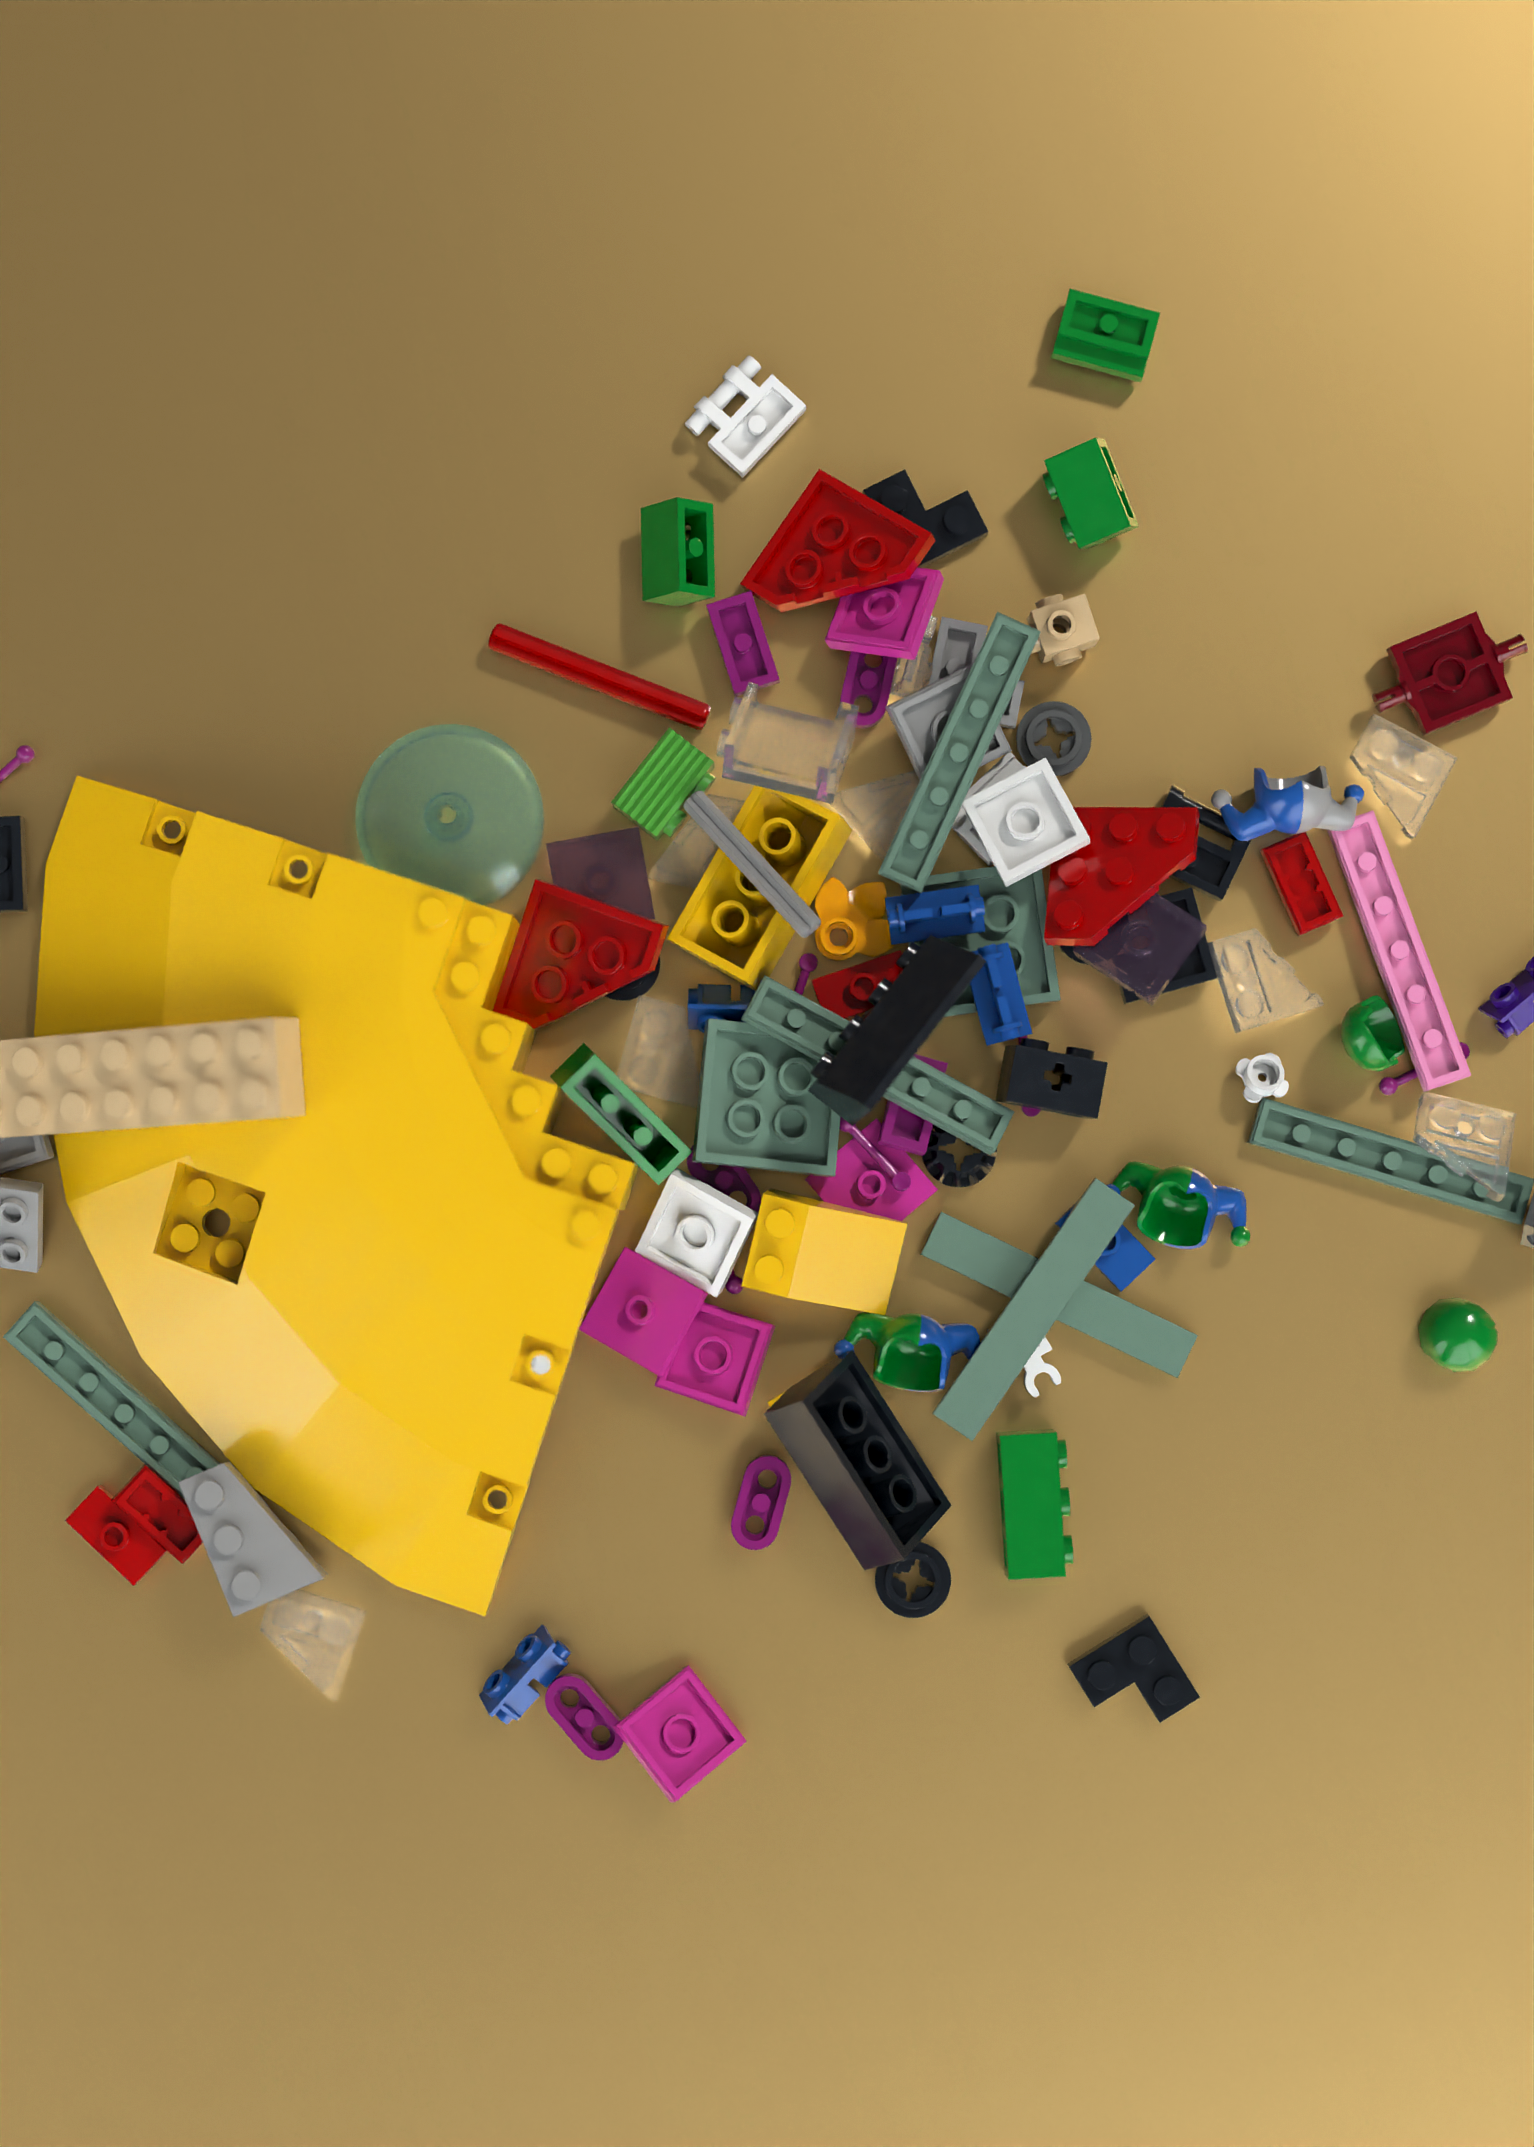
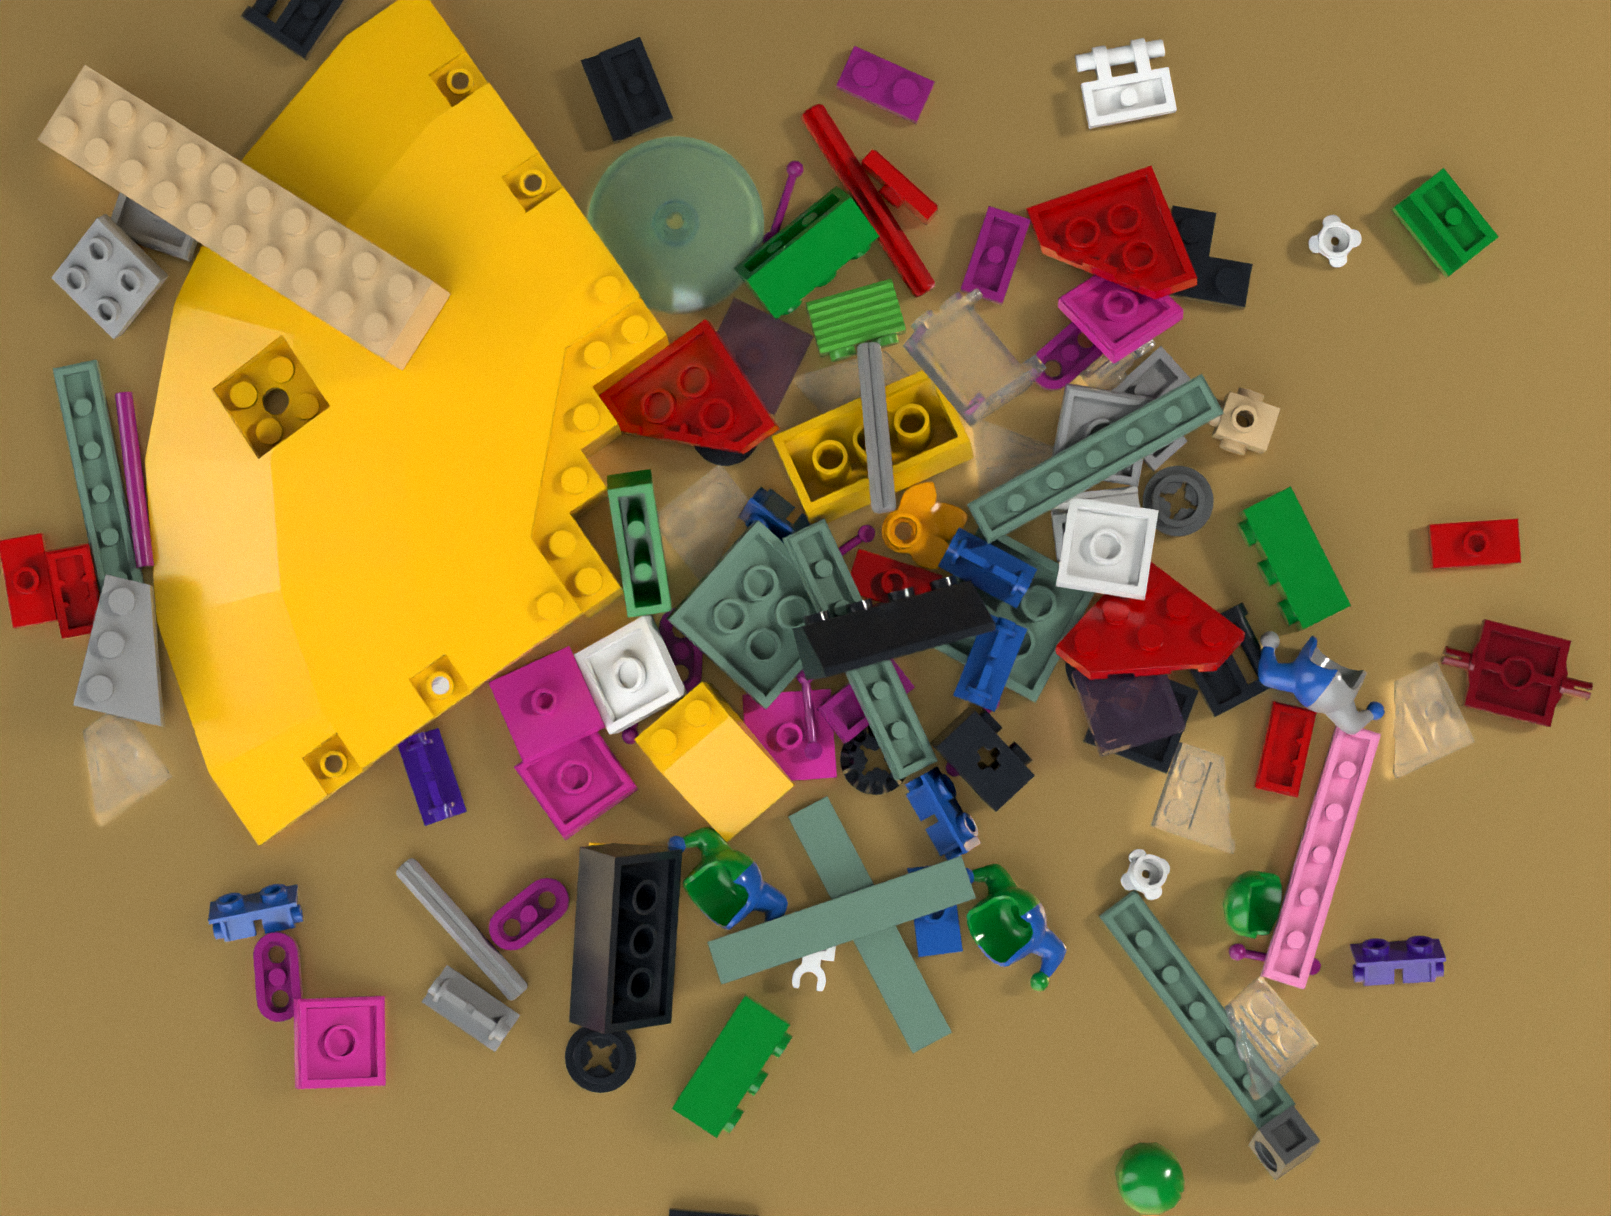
camera: 35 degrees right, 0 degrees up
green brick [641,497,715,607] -> none
green brick [1043,437,1139,549] -> none
none -> magenta bar [115,392,154,569]
none -> light grey axle [396,858,528,1001]
none -> dark purple hinge [397,728,467,826]
none -> light grey hinge [422,965,520,1052]
none -> black plate [581,37,674,144]
none -> green brick [733,186,879,319]
none -> magenta hinge [763,161,804,244]
none -> magenta plate [836,46,935,124]
none -> red plate [861,150,938,226]
none -> blue hinge [905,766,981,860]
none -> green brick [1237,486,1351,631]
none -> white plate [1308,215,1361,268]
none -> red plate [1428,519,1521,569]

